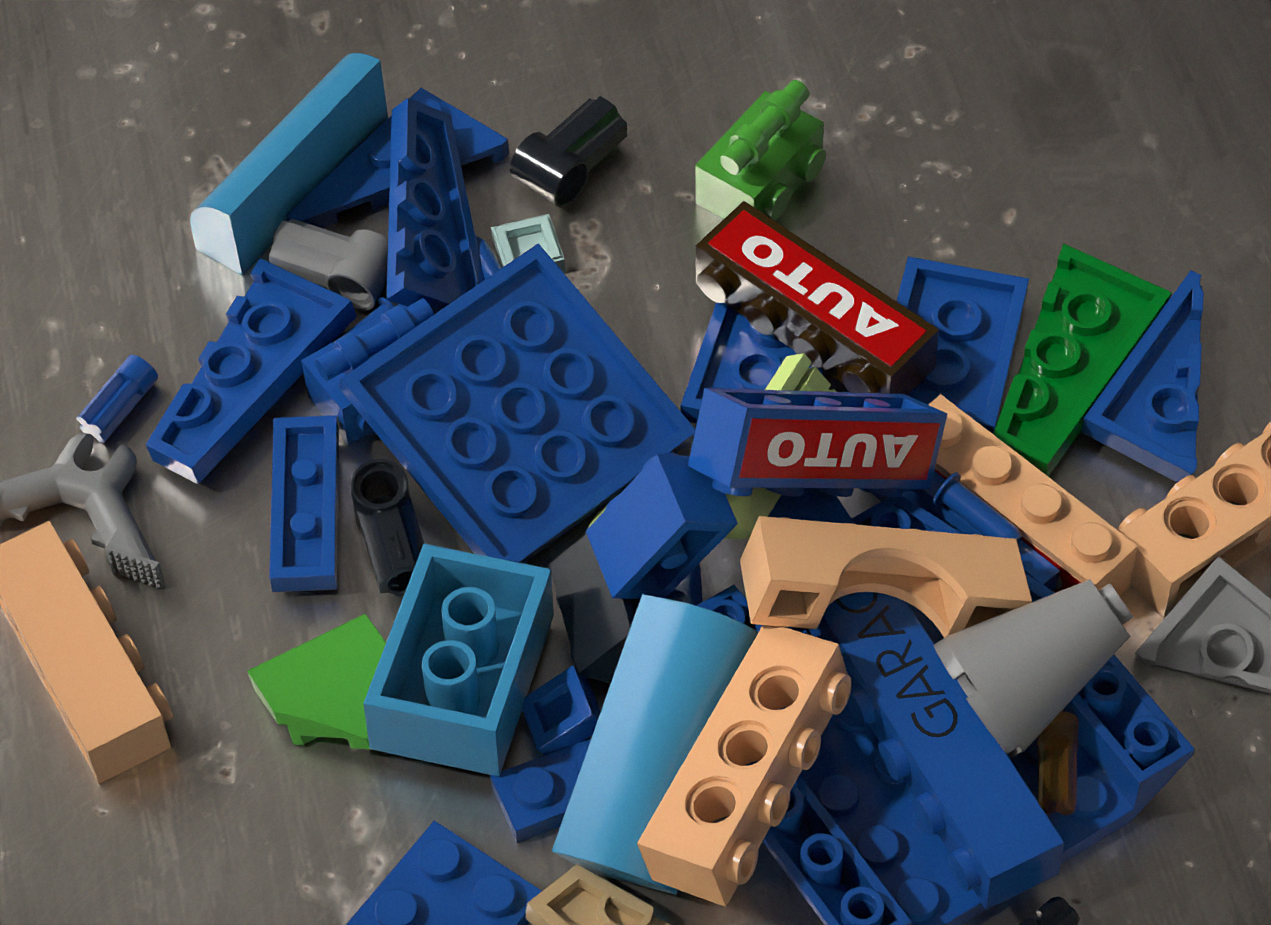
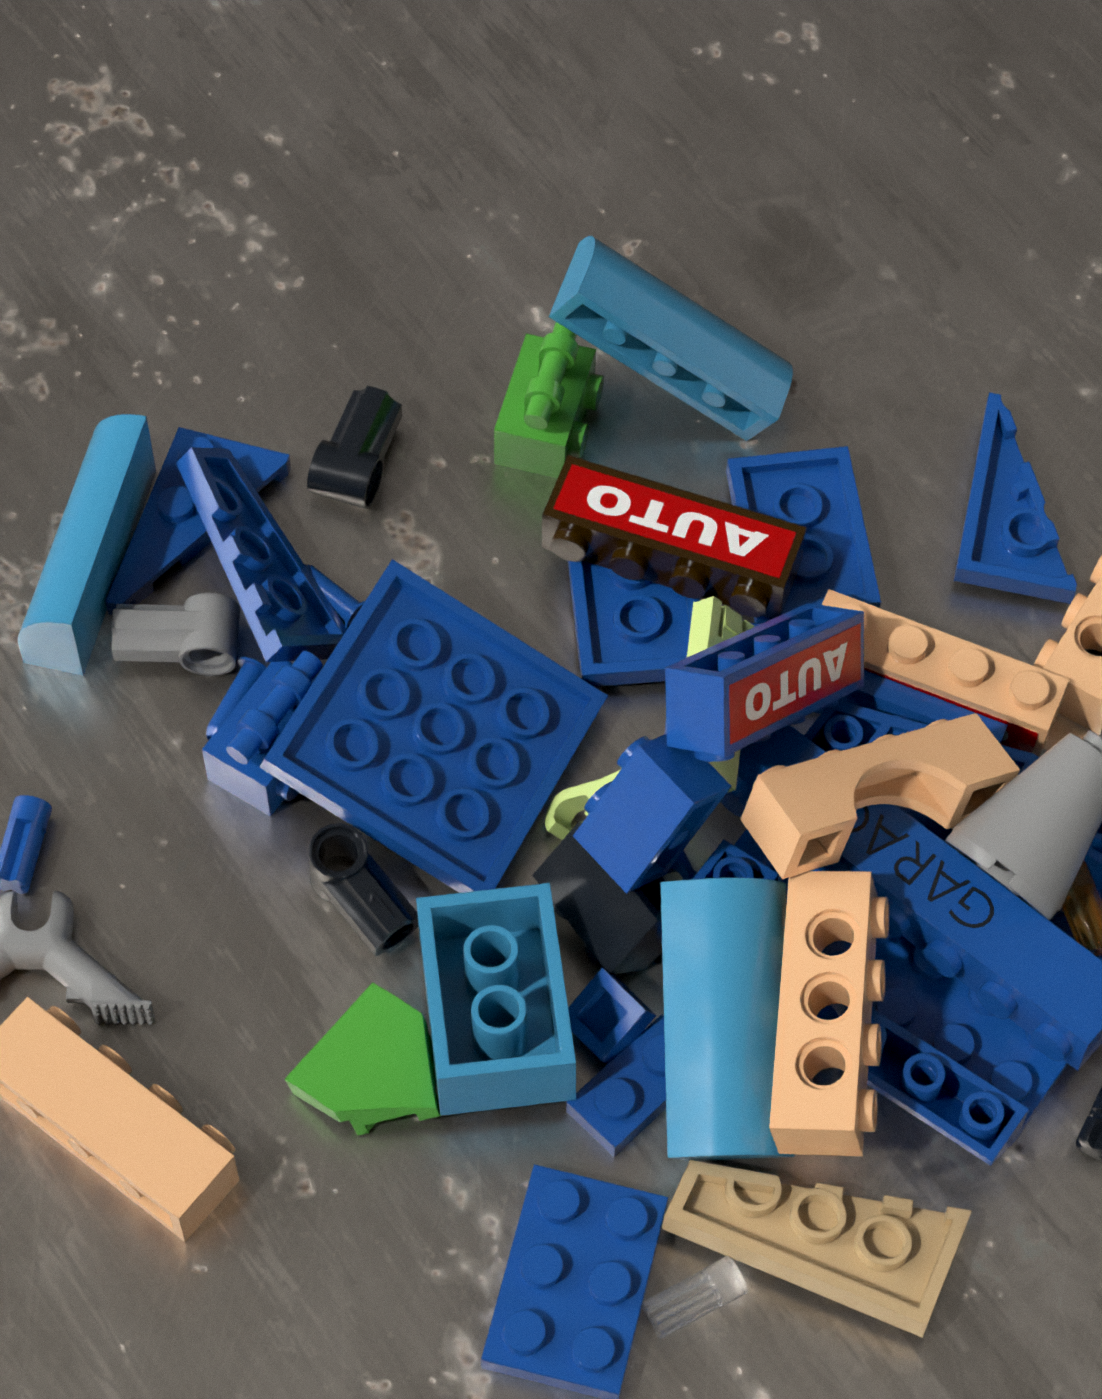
camera: 25 degrees left, 5 degrees up
blue wing [145,258,357,484] -> none
blue plate [269,415,339,592] -> none
light aqua tile [491,214,565,273] -> none
blue piece [933,472,1022,544] -> none
green wing [993,243,1172,477] -> none
none -> dark azure brick [549,236,793,441]

